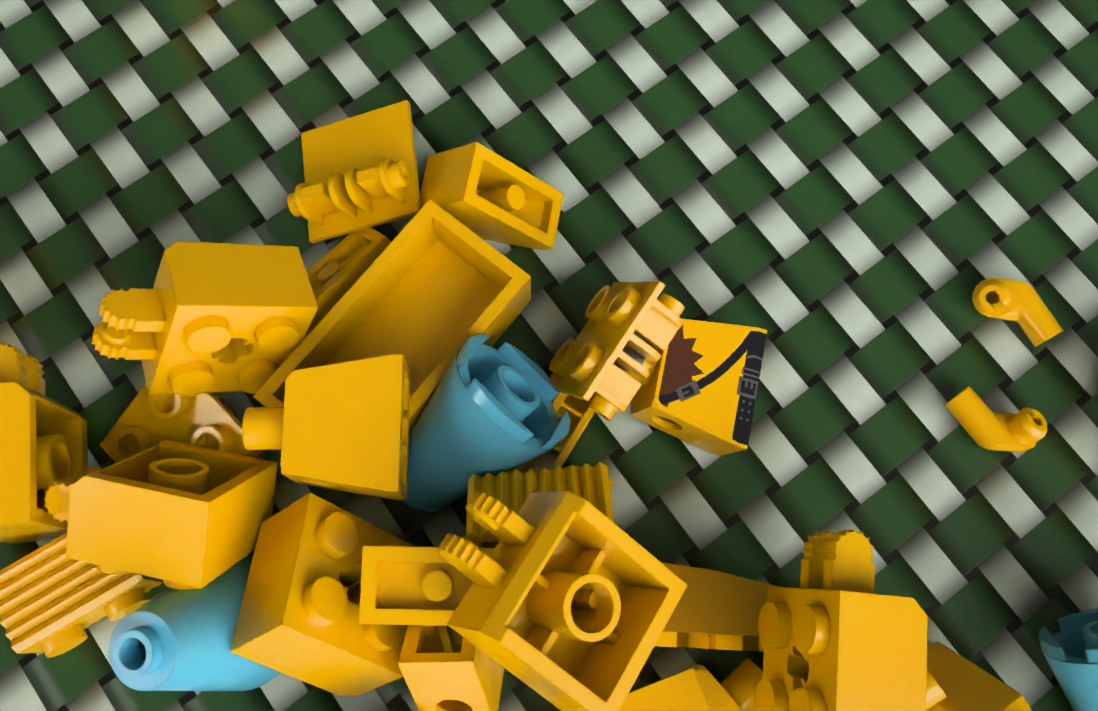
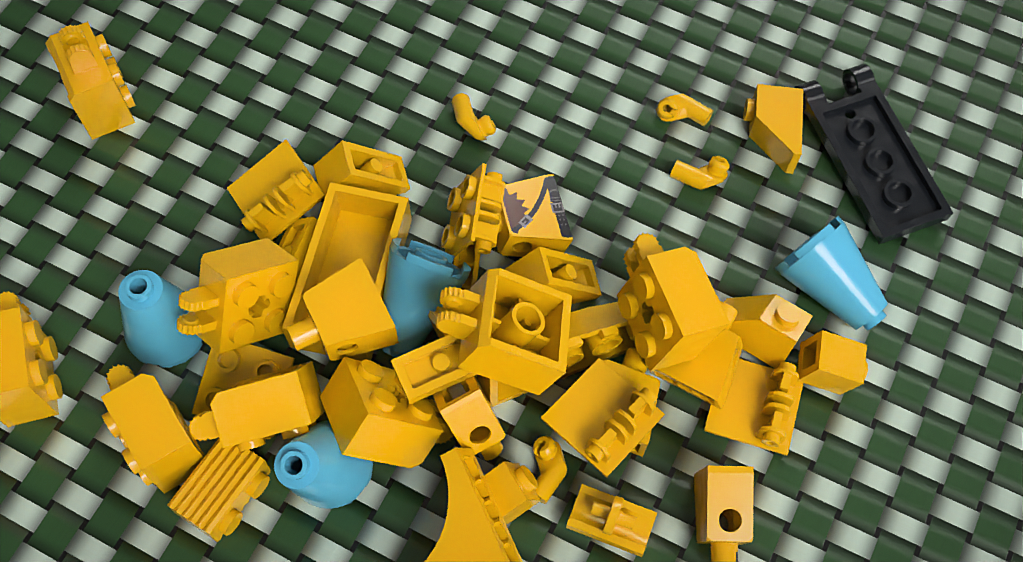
camera: 25 degrees left, 10 degrees down
none -> medium azure cone [118,270,203,368]
none -> yellow arm [452,93,496,141]
none -> yellow slope [505,246,602,304]

